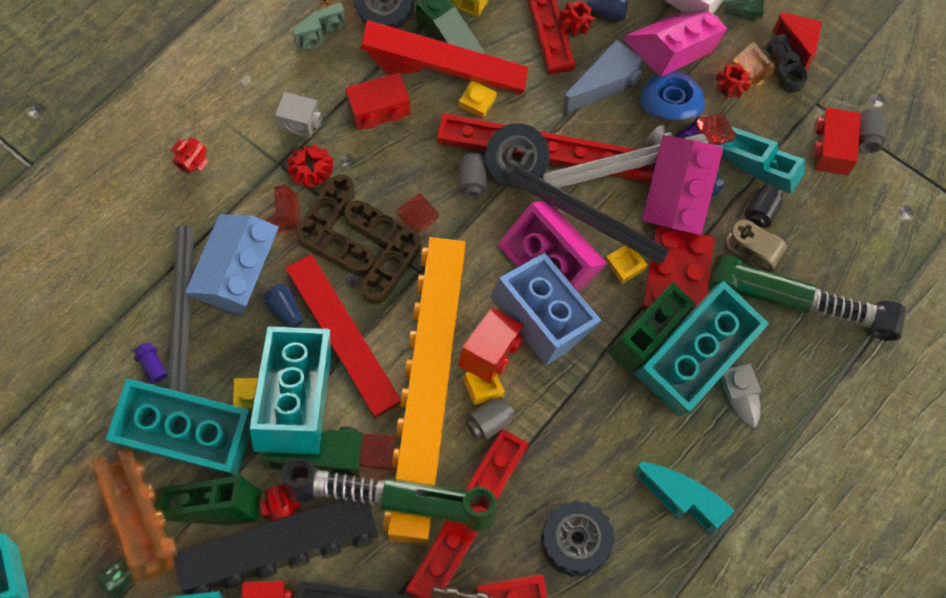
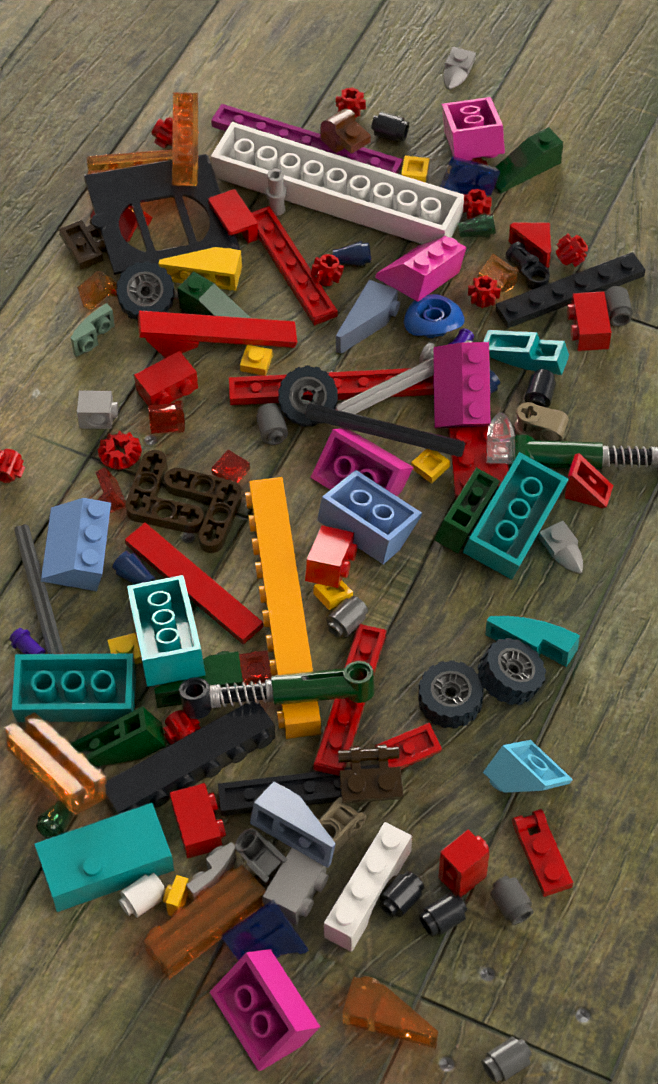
camera: 10 degrees left, 10 degrees down
clear red plate [695,113,736,145] -> none
none -> clear red tile [148,400,185,434]
none -> black wheel [477,638,546,705]
none -> clear plate [487,412,515,464]
none -> black plate [495,252,645,329]
none -> red gear [556,234,588,267]
none -> red slope [565,453,614,508]

